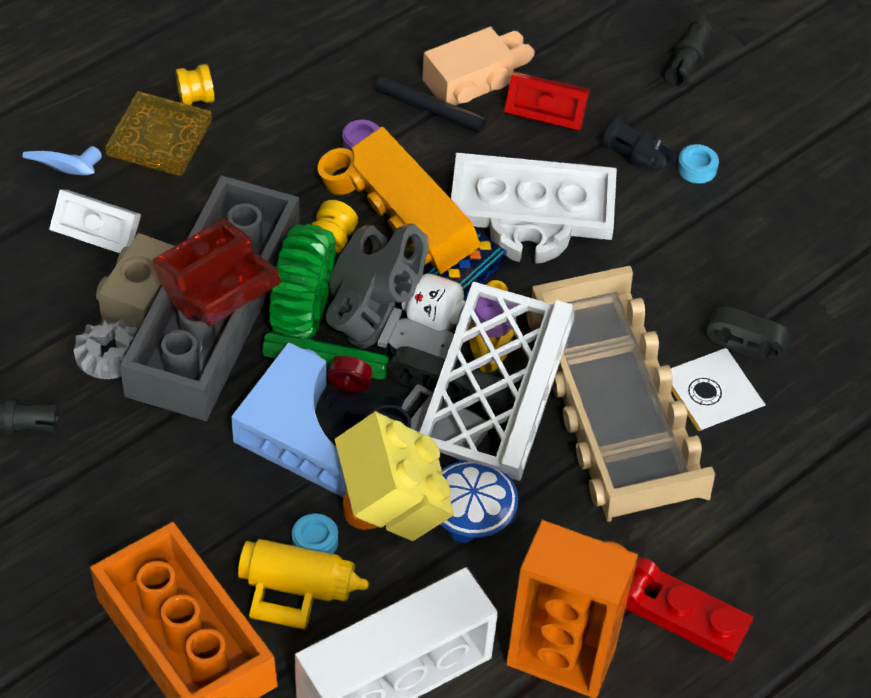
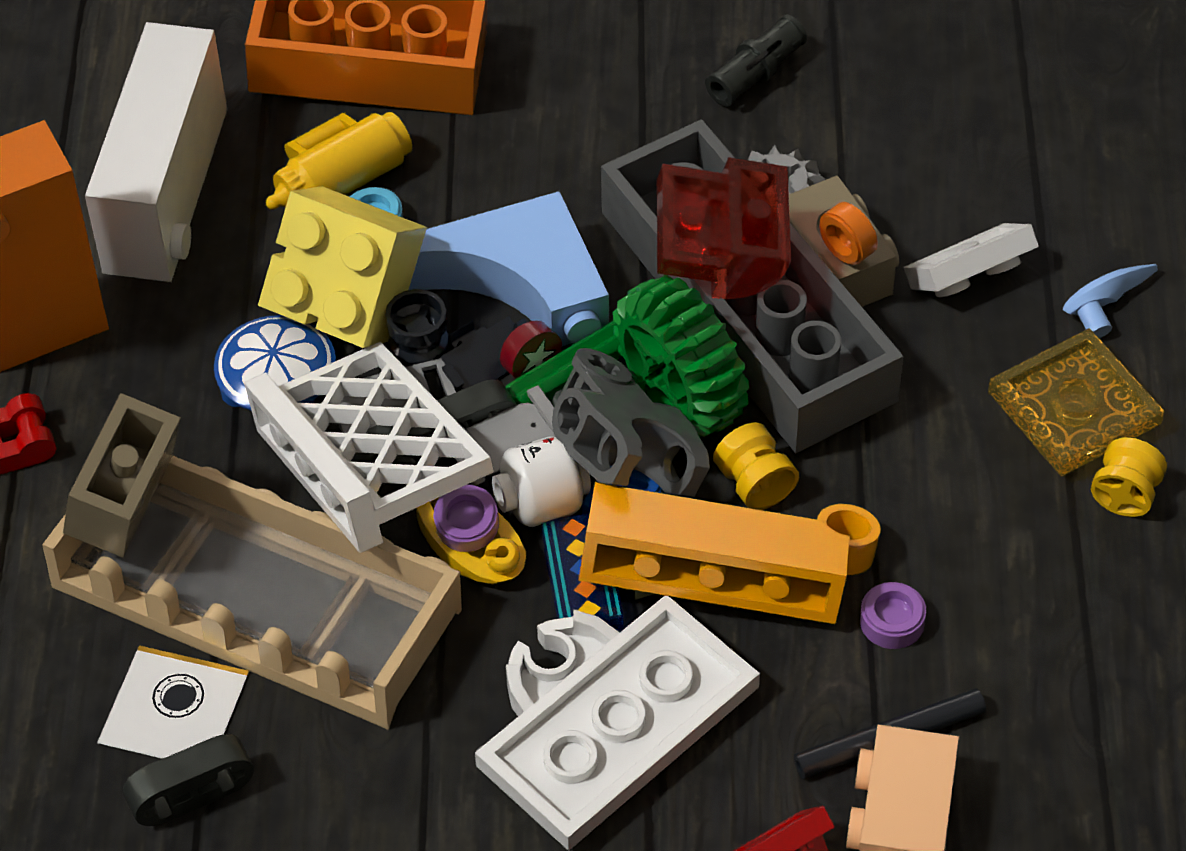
camera: 135 degrees right, 0 degrees up
none -> dark tan brick [63,393,181,557]
none -> orange tile [819,202,878,265]

